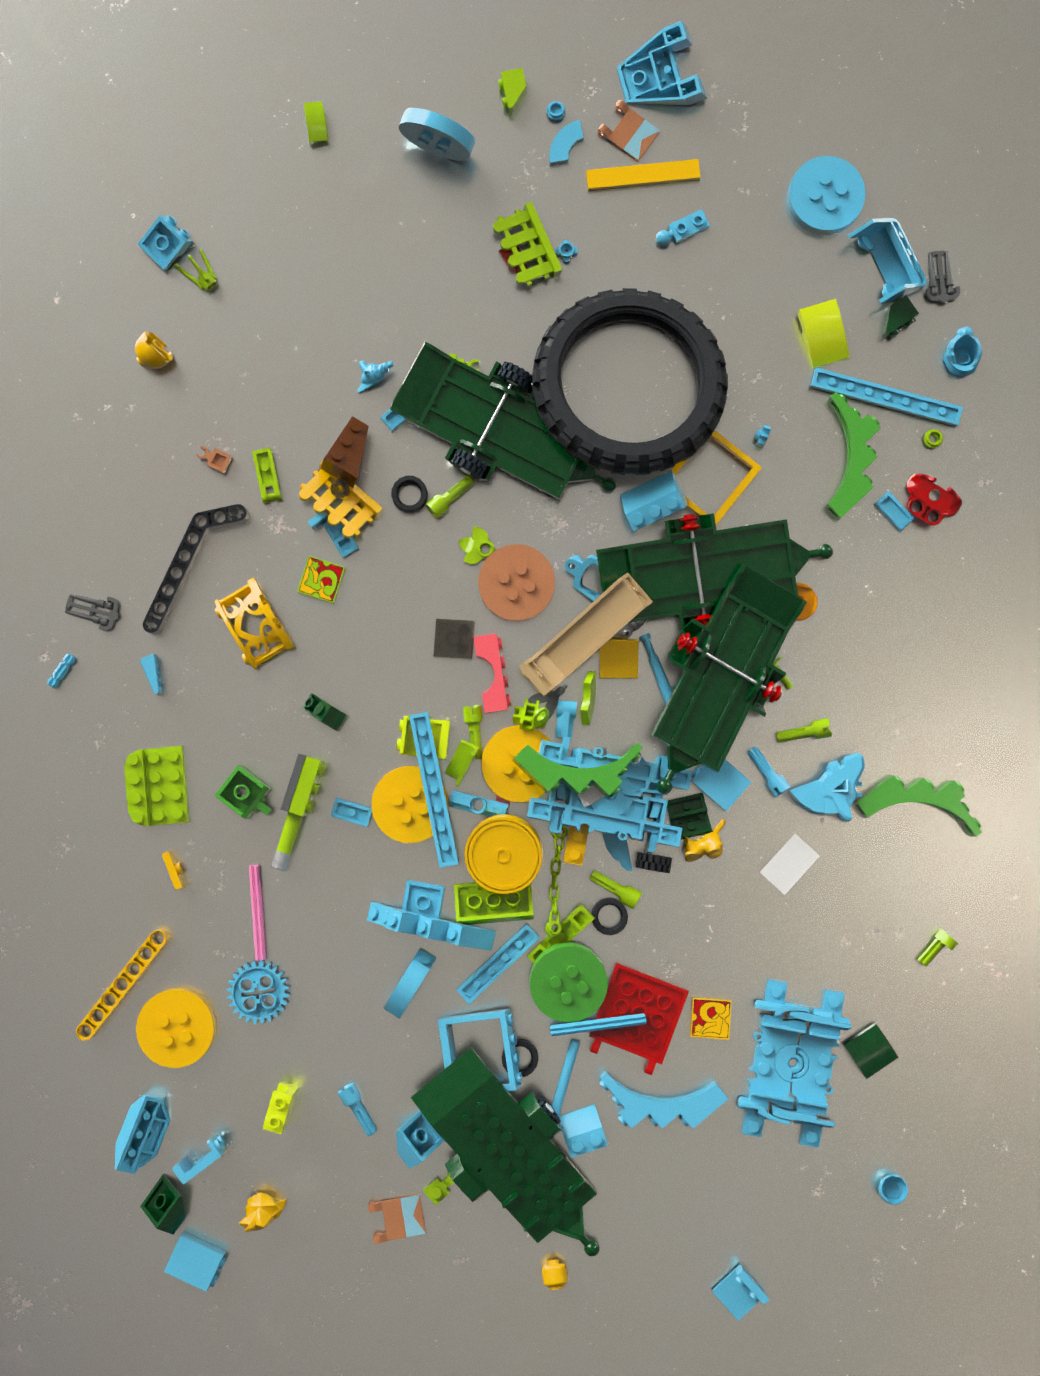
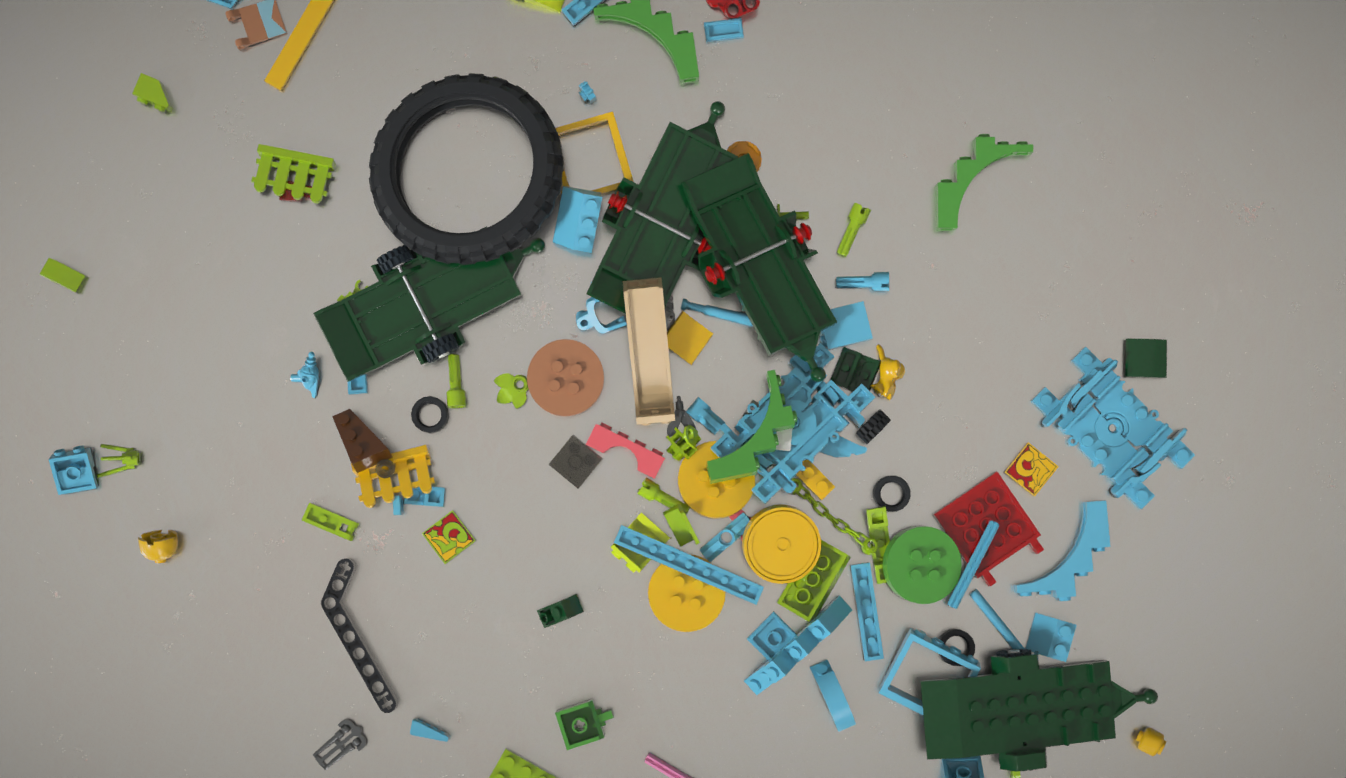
camera: 60 degrees left, 0 degrees up
nougat plate [197,446,233,474] -> none
yellow fence [214,577,294,669] -> none
lime piece [271,754,326,871] -> none
medium azure plate [331,798,372,827] -> none
medium azure brick [399,108,475,161] -> none
medium azure plate [547,101,565,121] -> none
medium azure tile [549,120,584,165] -> none
medium azure plate [555,240,578,262] -> none
lime tile [580,671,596,725] -> none
lime piece [589,870,642,909] -> none
medium azure plate [656,209,710,246] -> none
medium azure bracket [712,1264,769,1320] -> none
white sticker [760,834,820,895] -> none
medium azure animal [788,753,865,822] -> none
medium azure hair [878,1174,908,1205] -> none
lime piece [918,928,959,967] -> none

